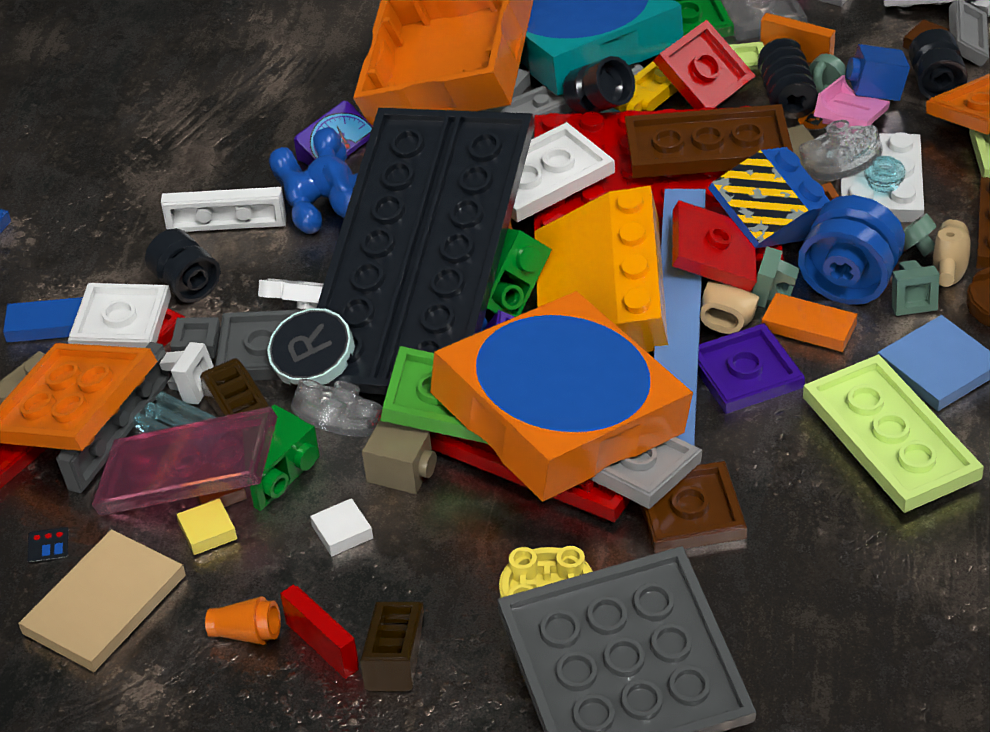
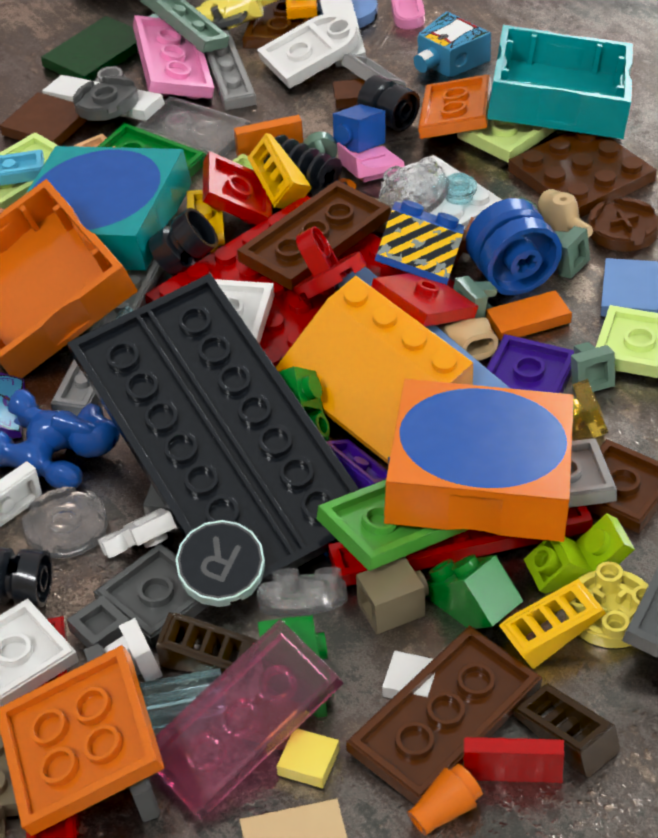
camera: 45 degrees left, 0 degrees up
none -> clear tile [22,487,108,559]
none -> yellow slope [247,133,311,209]
none -> red tile [293,226,367,301]
none -> reddish brown tile [346,625,542,805]
none -> green slope [426,554,523,629]
none -> yellow slope [499,579,606,669]
none -> lime slope [524,513,635,594]
none -> sand green tile [571,342,615,396]
none -> clear yellow tile [572,379,609,438]

